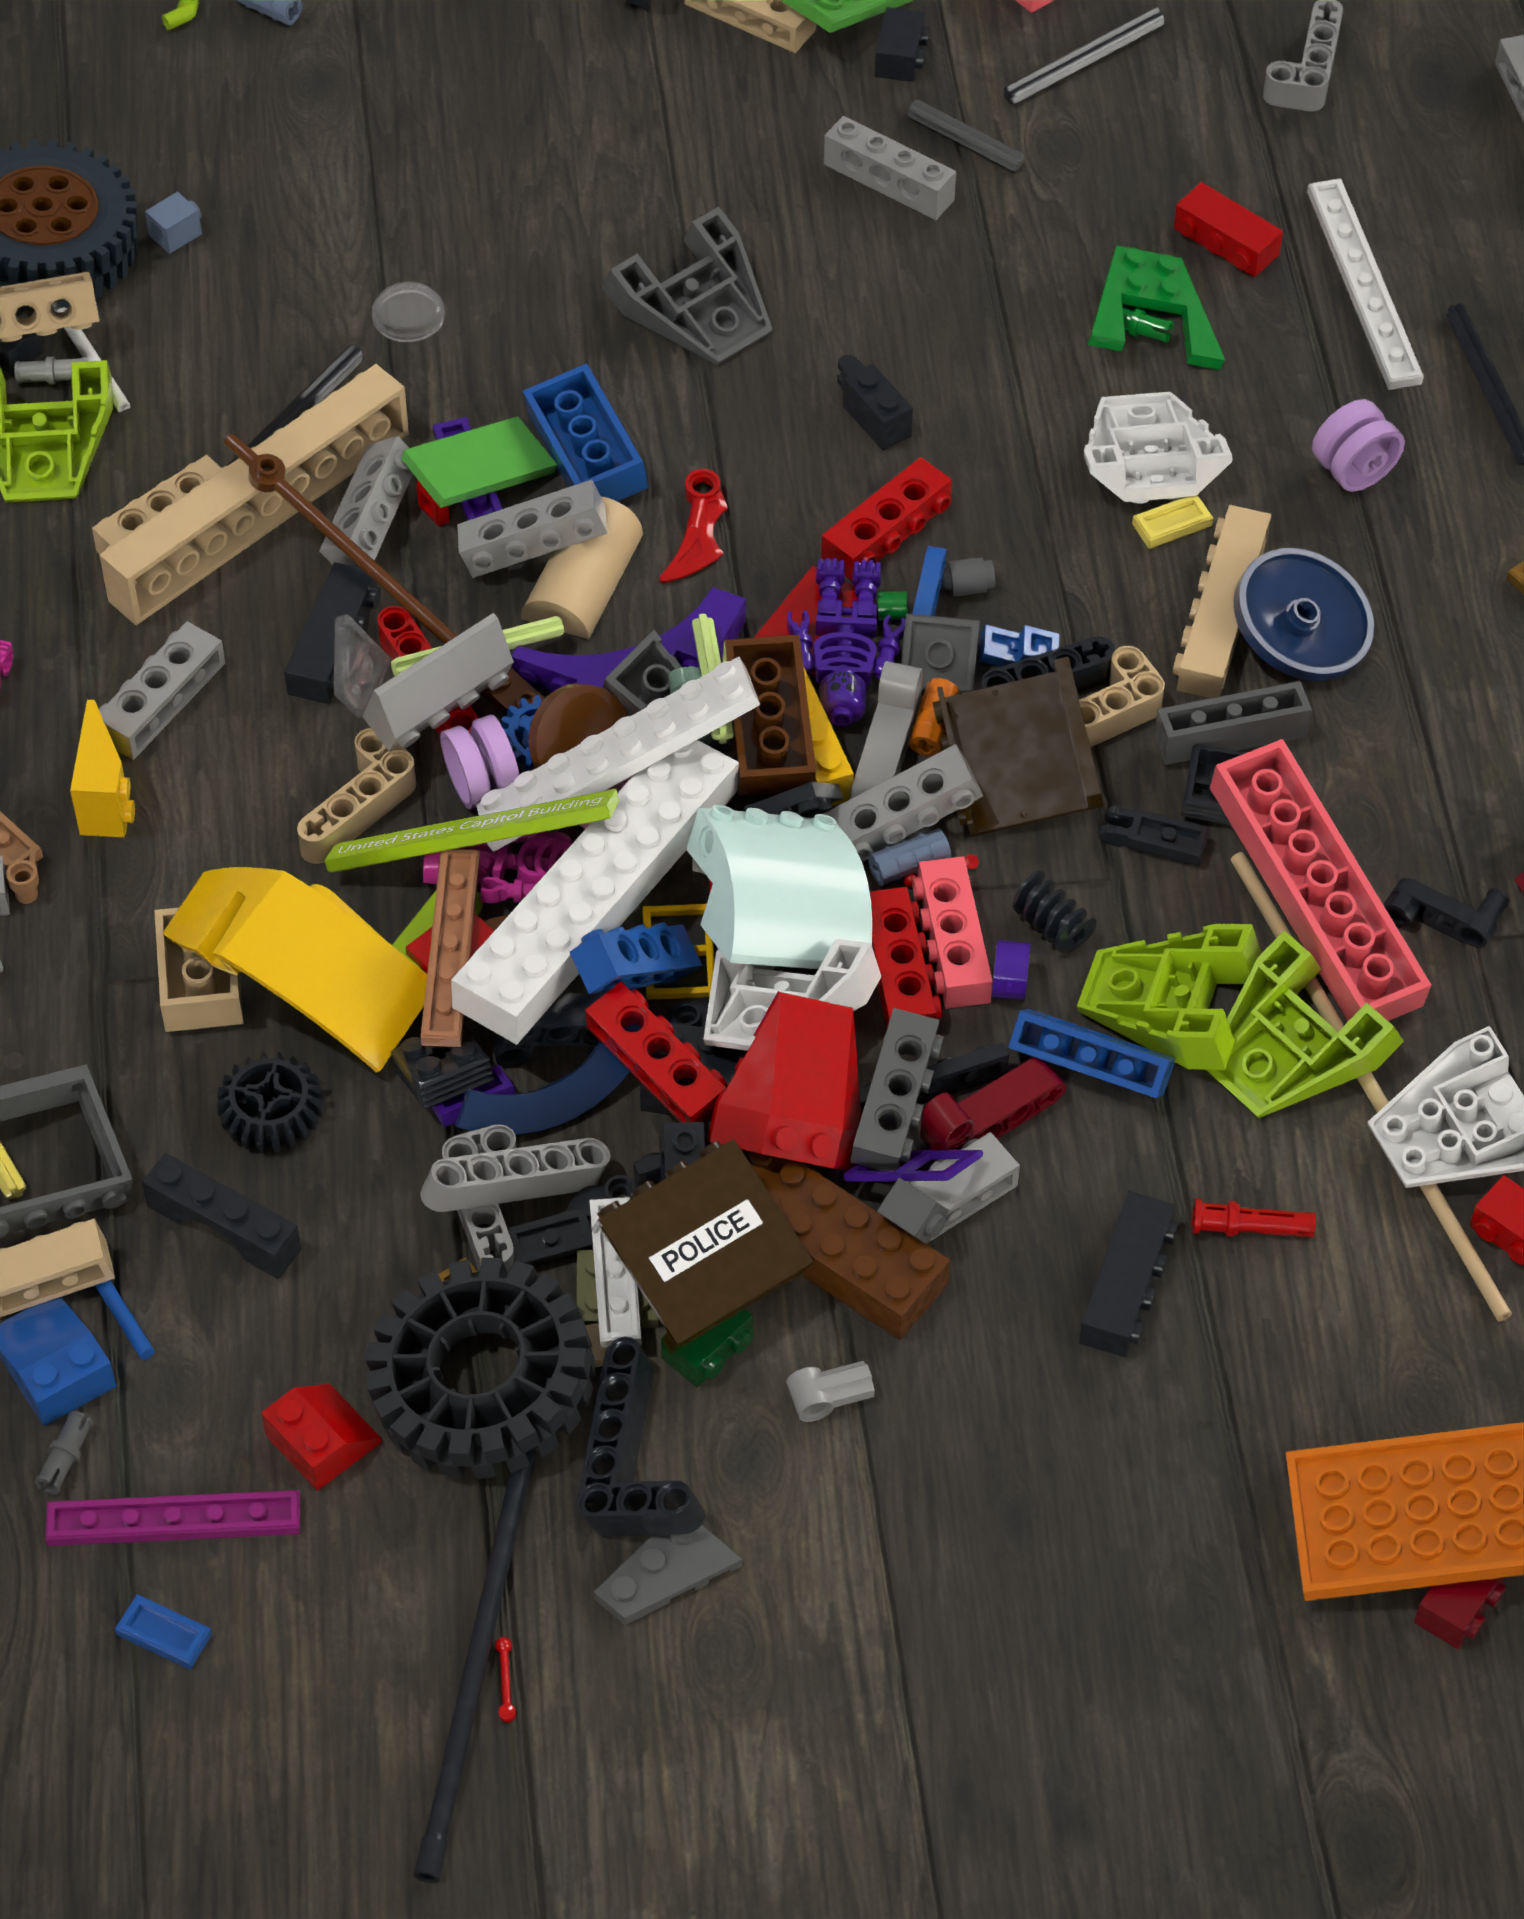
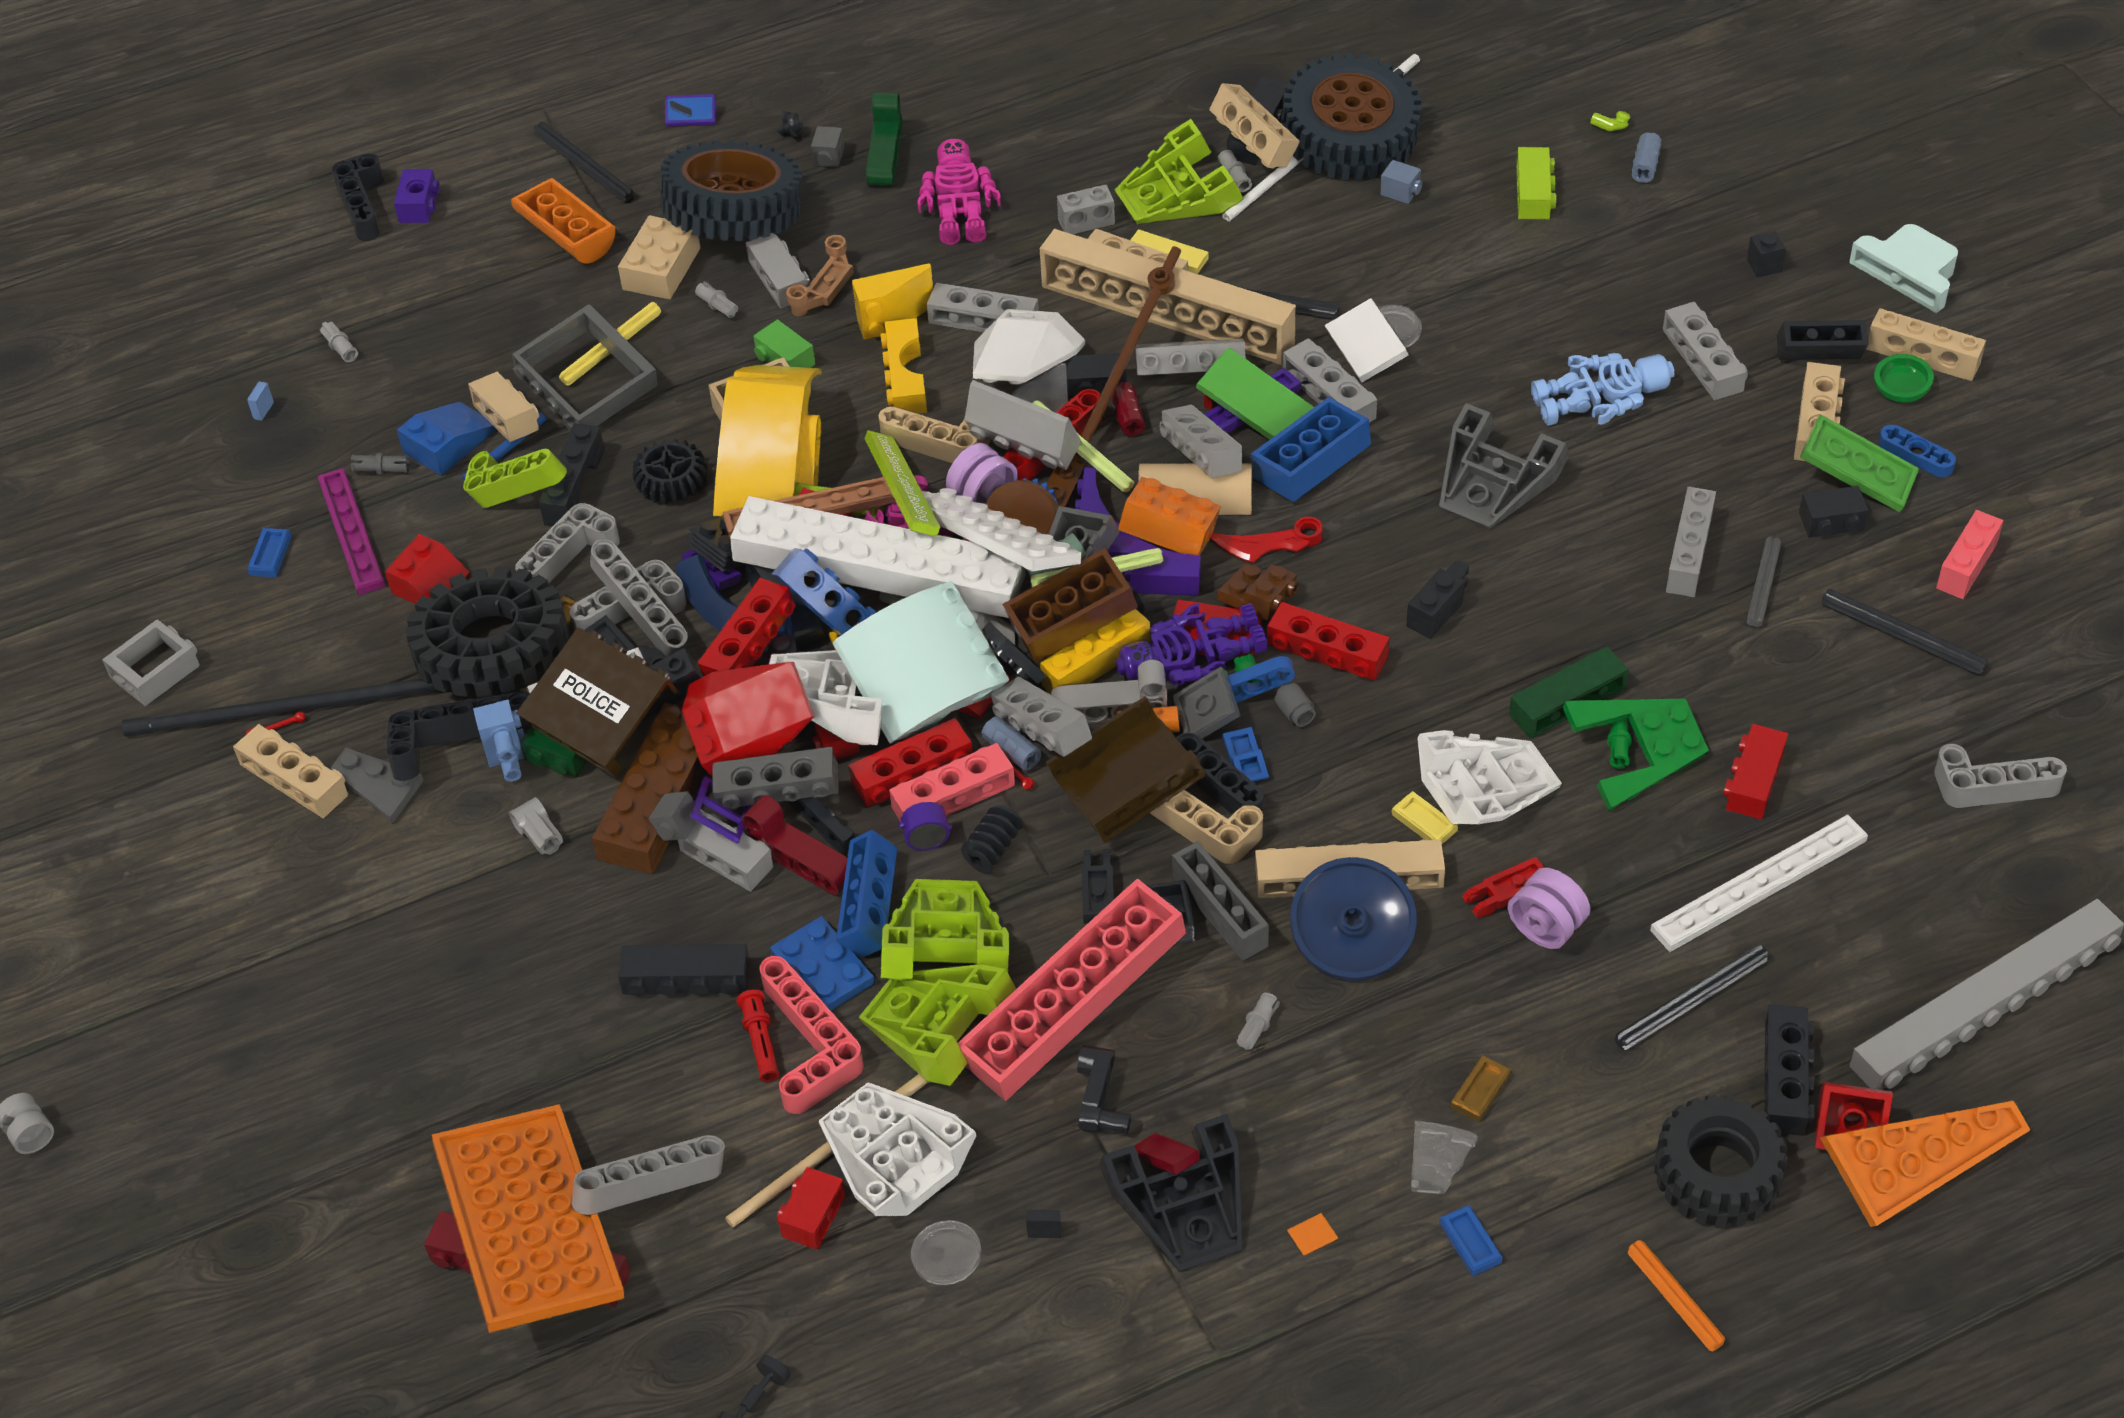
camera: 75 degrees right, 5 degrees down
none -> light grey window [102,619,200,706]
none -> tan brick [233,724,348,818]
none -> lime beam [463,449,567,508]
none -> medium blue brick [473,700,524,782]
none -> light grey beam [515,503,620,583]
none -> light grey beam [572,1135,725,1215]
none -> bright green brick [753,319,815,368]
none -> coral beam [760,956,864,1114]
none -> blue plate [770,916,875,1011]
none -> yellow arch [881,318,927,414]
none -> white wedge [973,309,1085,384]
none -> light grey brick [1057,185,1115,234]
none -> dark red axle [1112,382,1145,437]
none -> orange brick [1118,477,1221,555]
none -> light yellow tile [1130,229,1208,274]
none -> reddish brown plate [1217,563,1299,621]
none -> light grey axle [1237,993,1280,1050]
none -> light grey brick [1283,338,1377,422]
none -> white tile [1325,298,1408,383]
none -> red hinge [1462,857,1544,918]
none -> dark green brick [1509,647,1629,739]
none -> lime brick [1516,147,1556,219]
none -> light blue piece [1531,353,1674,426]
none -> light grey brick [1663,302,1748,401]

